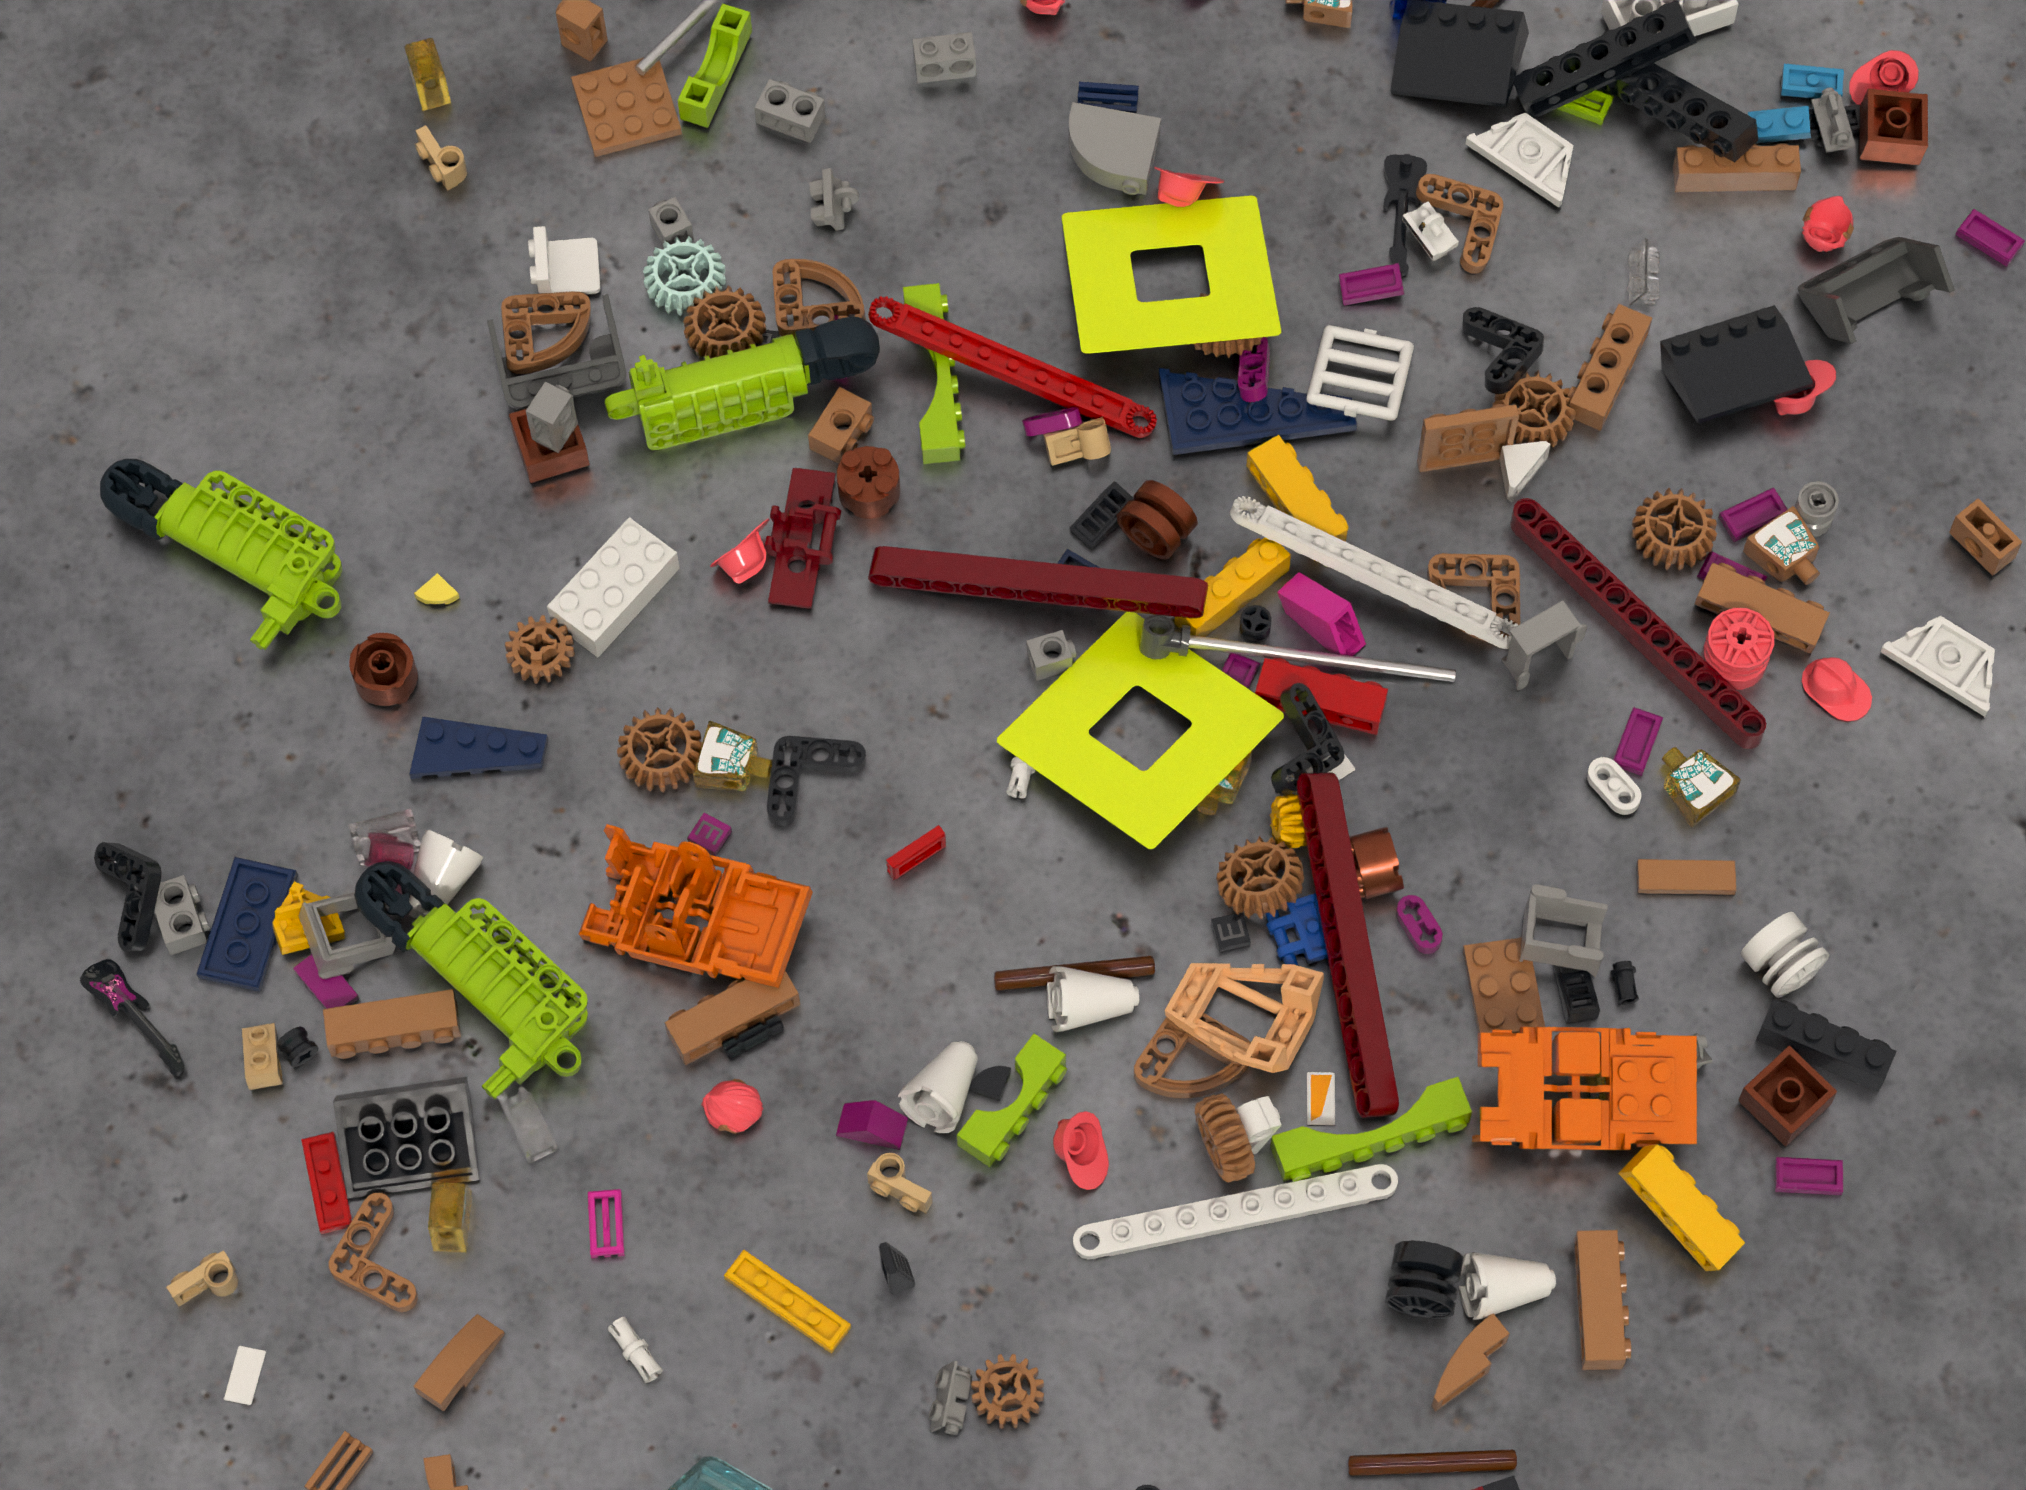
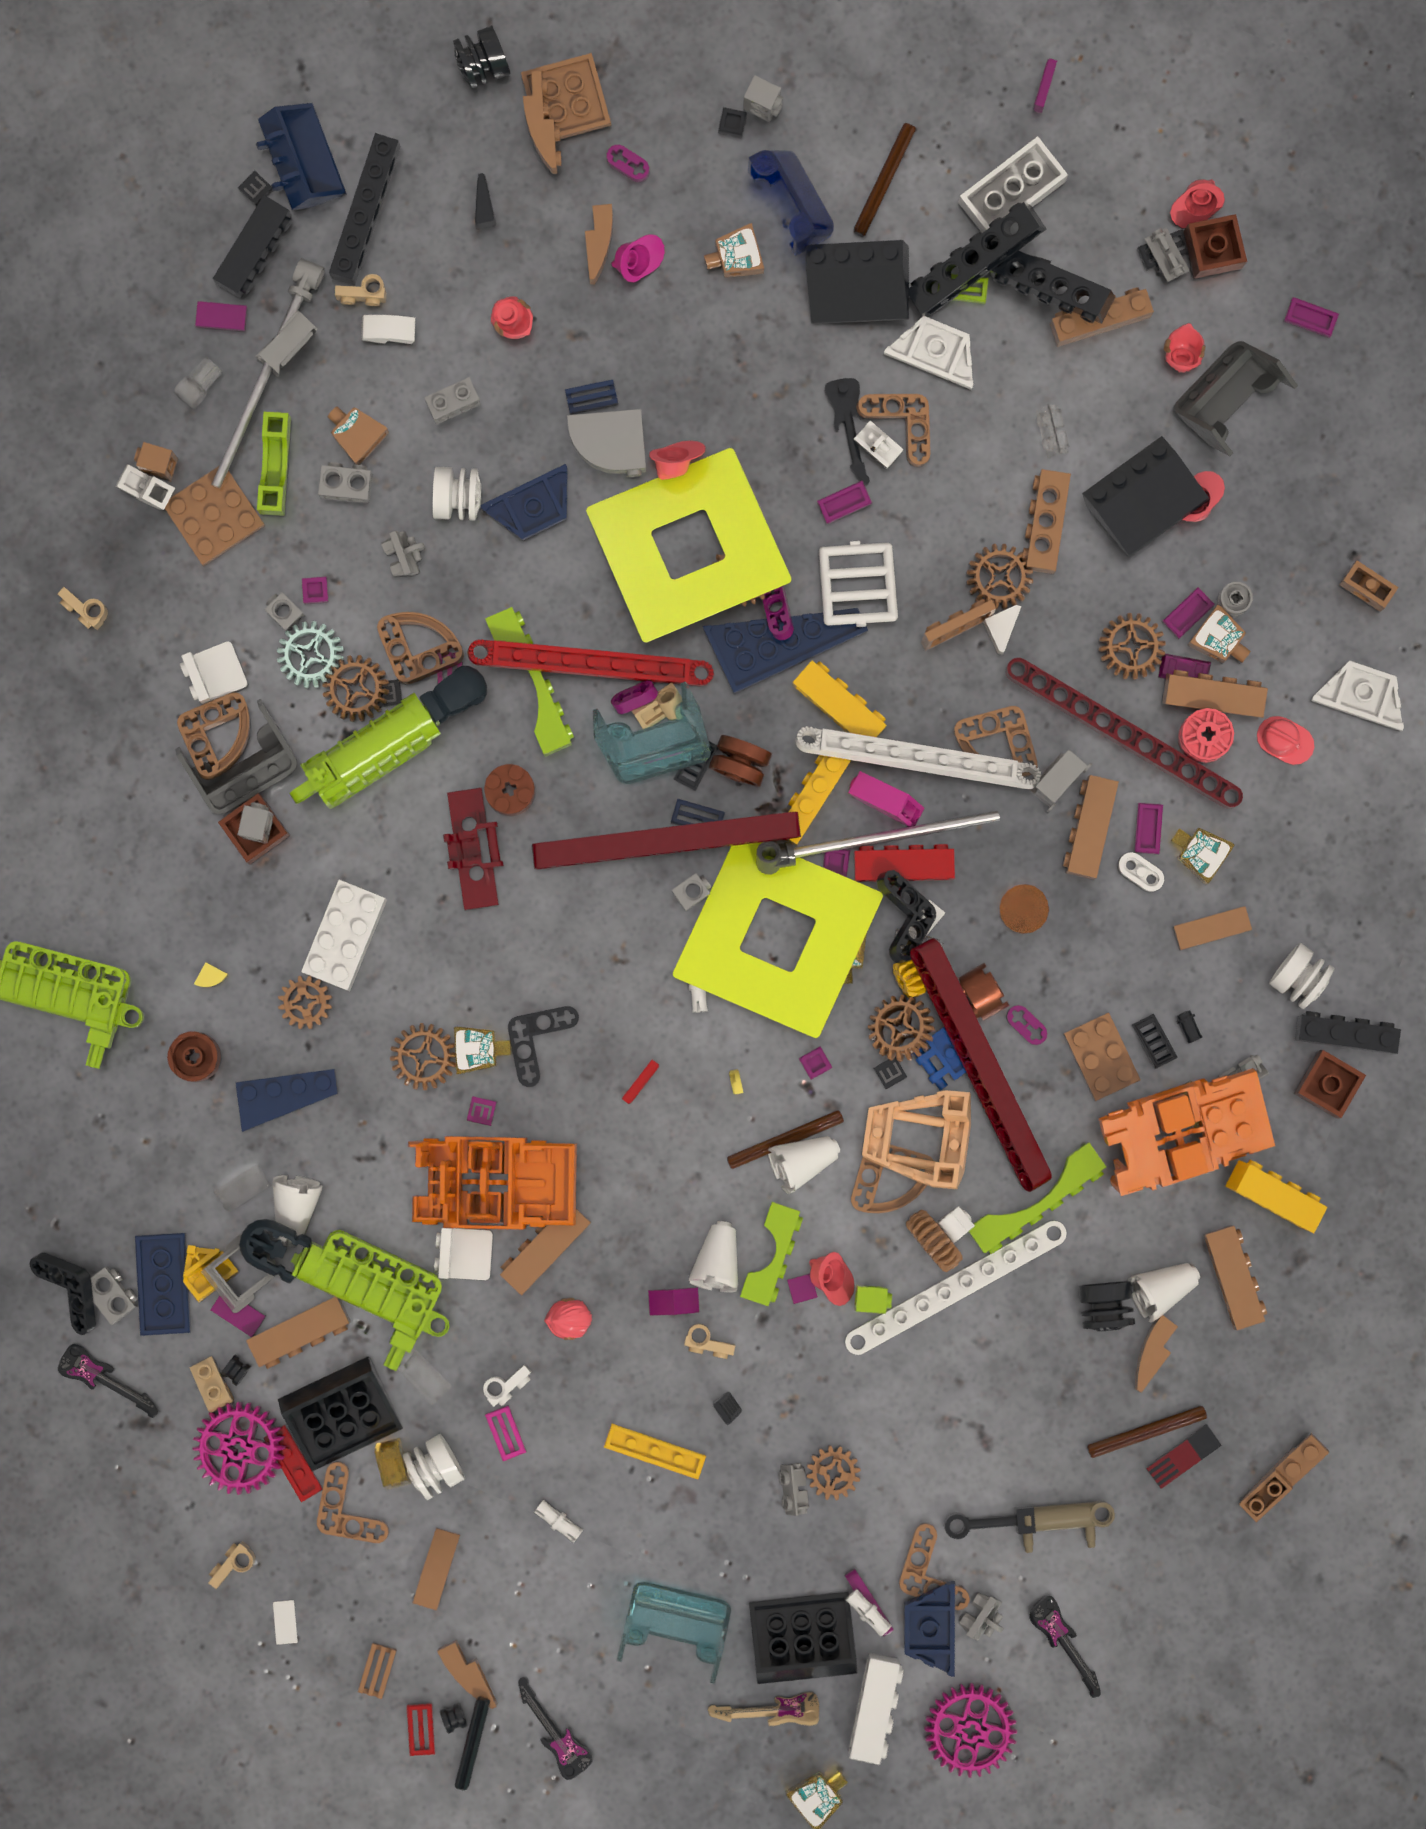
camera: 20 degrees left, 20 degrees up
clear pink piece [364,832,414,870] -> none
clear yellow torso [404,38,451,111] -> none
coral piece [710,518,770,584] -> none
black axle [722,1014,784,1058] -> none
medium nougat brick [808,387,874,464] -> none
black tile [969,1066,1011,1101] -> none
black wheel [1239,605,1272,644] -> none
sticker [1307,1072,1335,1126] -> none
black beam [1462,307,1544,394] -> none
light grey piece [1519,885,1608,978] -> none
dark azure plate [1748,106,1811,144] -> none
magenta tile [1775,1157,1843,1195] -> none
dark azure plate [1781,63,1844,99] -> none
none -> white brick [116,464,175,510]
none -> dark pink gear [192,1401,286,1495]
none -> magenta tile [302,577,329,604]
none -> medium nougat torso [328,406,389,465]
none -> white wheel [402,1434,465,1500]
none -> white wheel [433,467,481,521]
none -> white bracket [434,1228,493,1280]
none -> dark blue wing [480,464,567,541]
none -> white plate [483,1365,532,1407]
none -> clear light blue windscreen [593,682,710,784]
none -> light yellow tile [729,1069,743,1095]
none -> magenta tile [787,1273,818,1304]
none -> magenta tile [799,1046,832,1080]
none -> lime brick [854,1285,892,1314]
none -> clear orange tile [999,884,1049,934]
none -> medium nougat brick [1063,775,1119,880]

